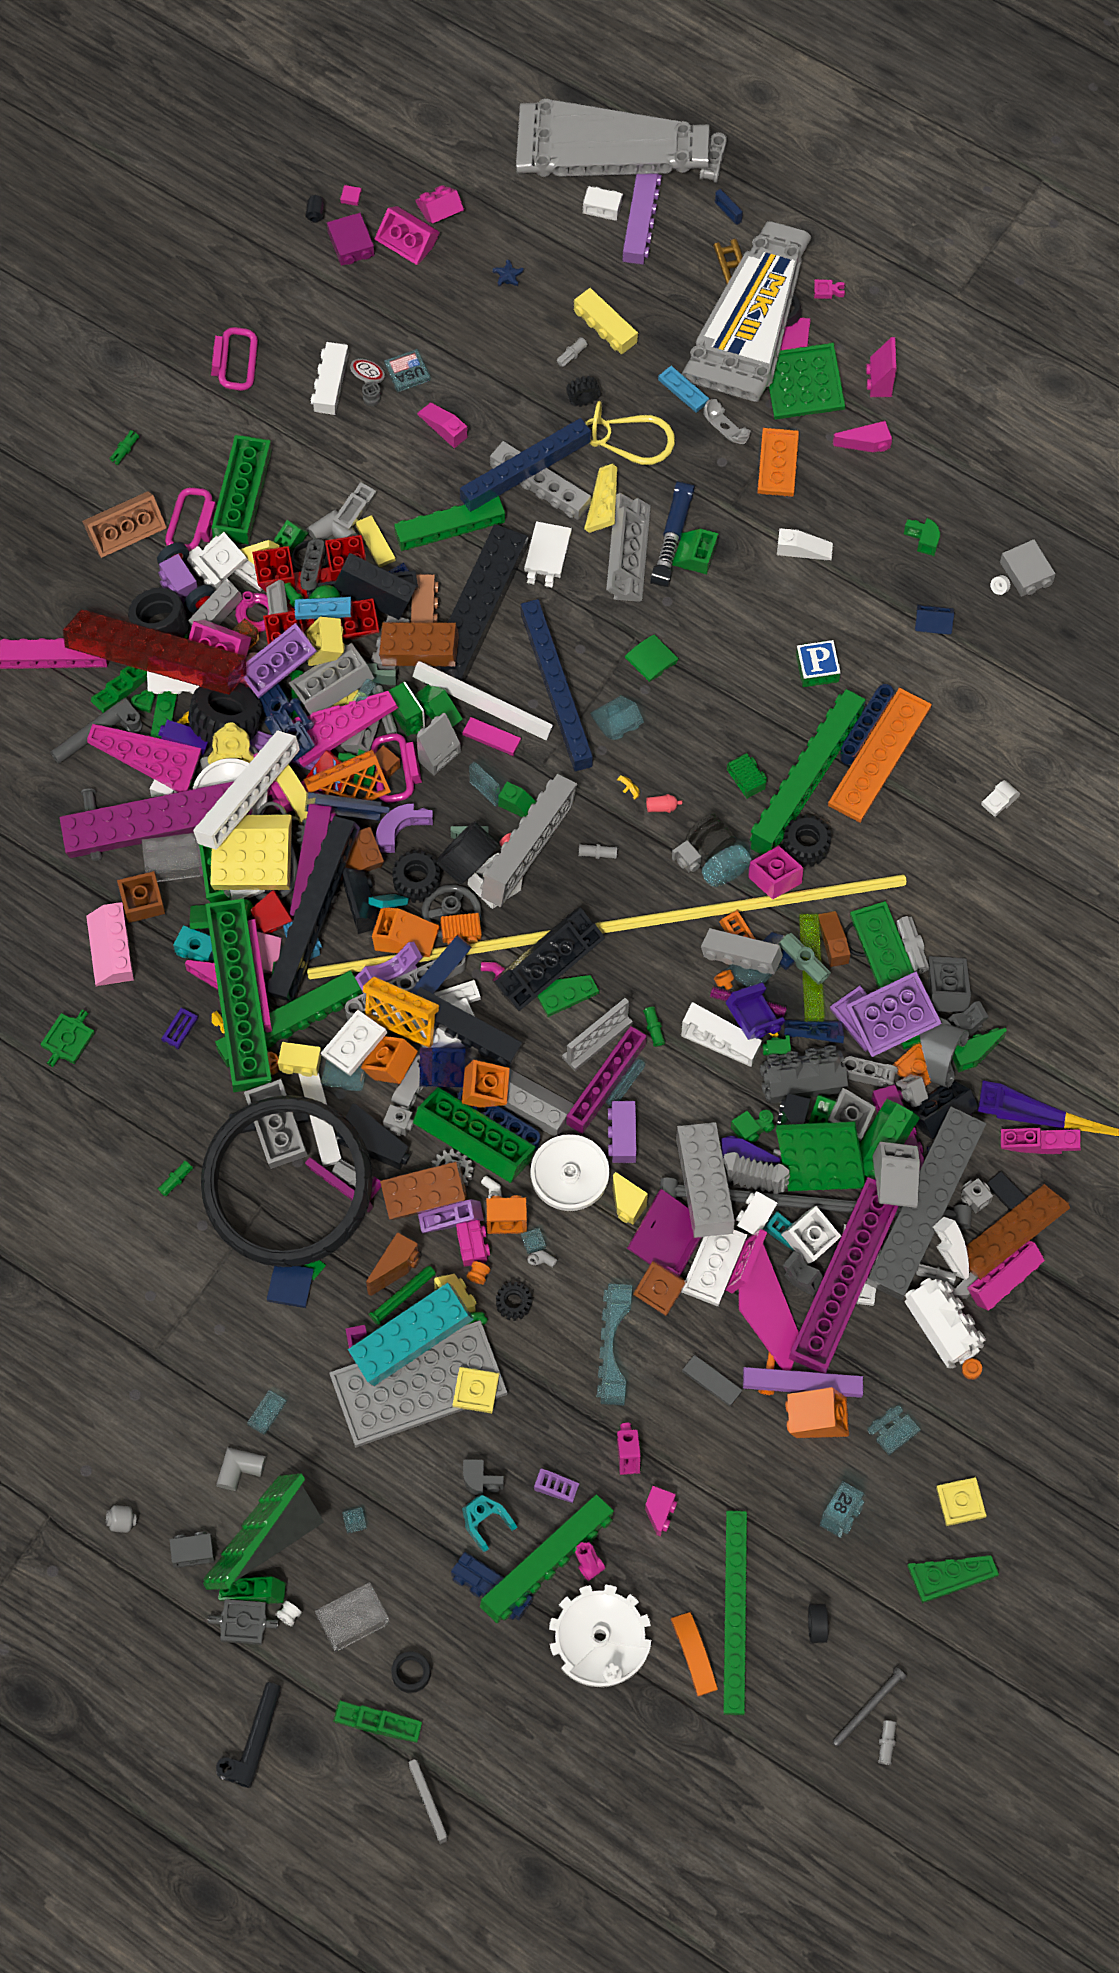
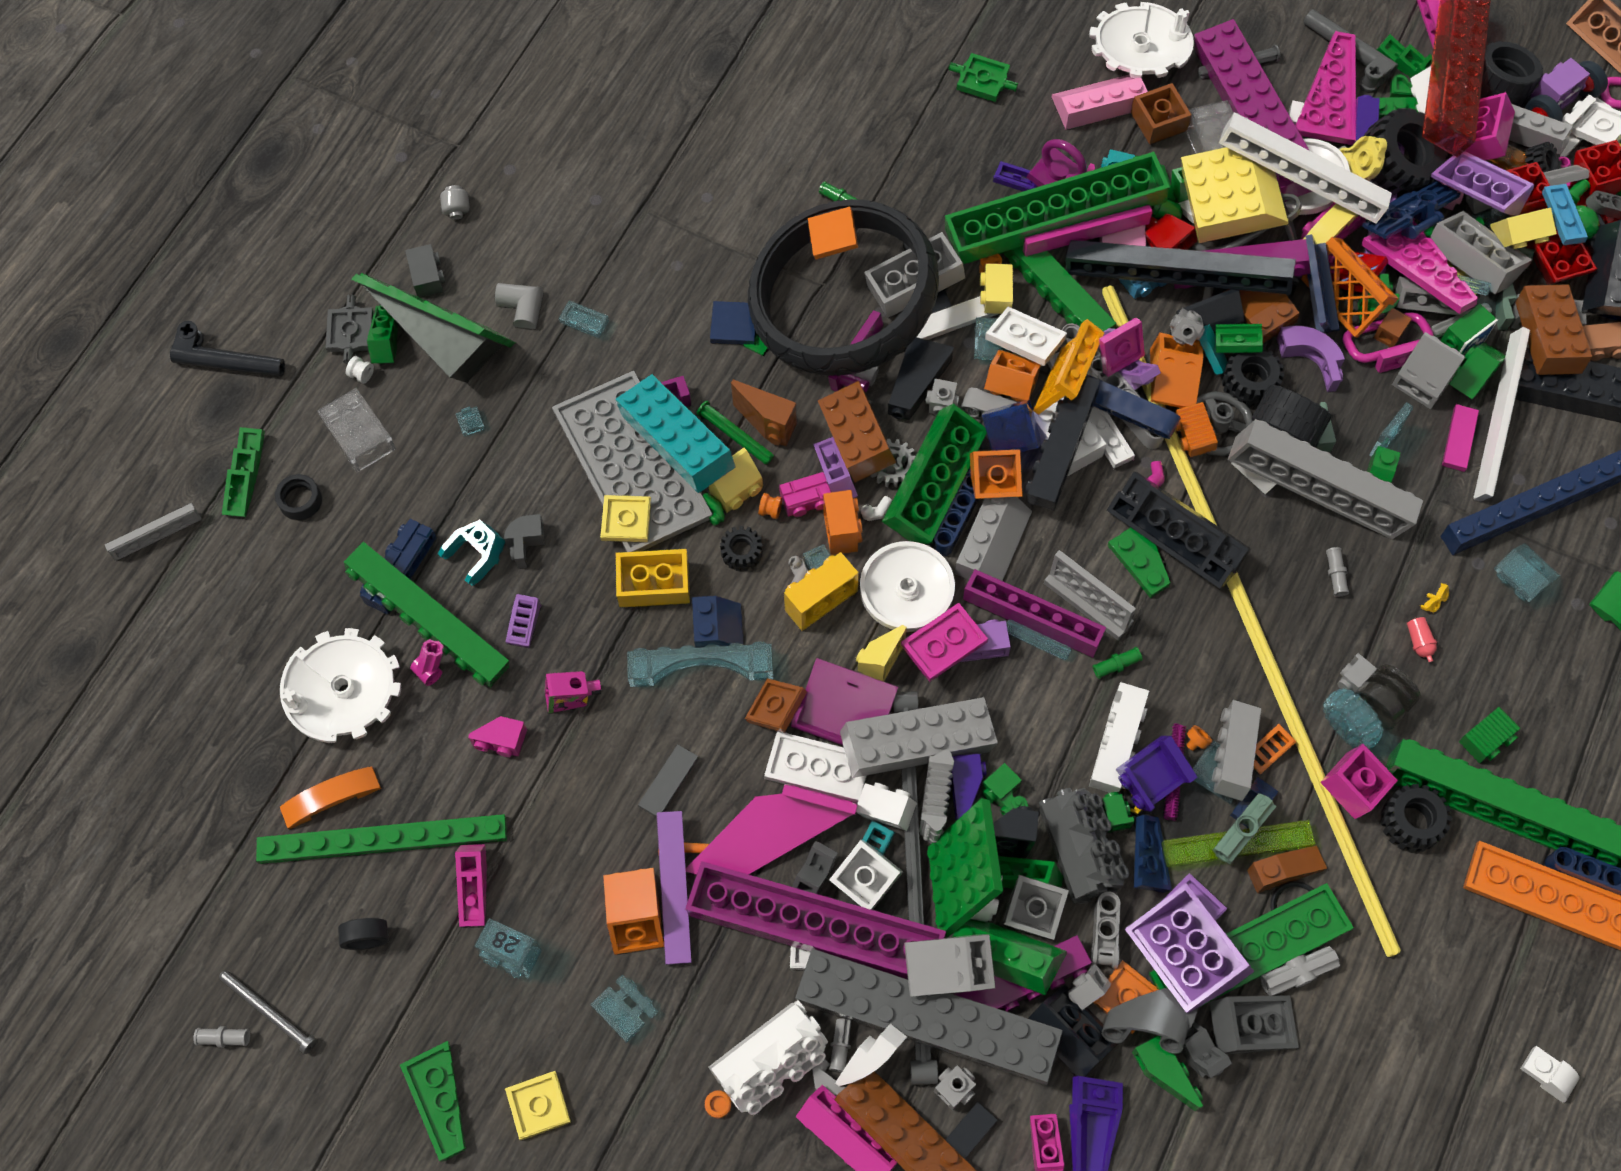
camera: 85 degrees right, 0 degrees up
none -> dark pink slope [455,844,487,927]
none -> yellow brick [616,549,690,607]
none -> dark blue slope [692,596,744,652]
none -> yellow brick [784,552,859,631]
none -> orange tile [808,207,858,259]
none -> dark pink plate [901,603,988,682]
none -> magenta tile [1027,139,1087,187]
none -> white piece [1089,2,1194,78]
none -> dark pink plate [1099,318,1145,377]
none -> light grey brick [1170,308,1205,346]
none -> green plate [1216,324,1263,353]
none -> black tyre [1525,142,1562,173]

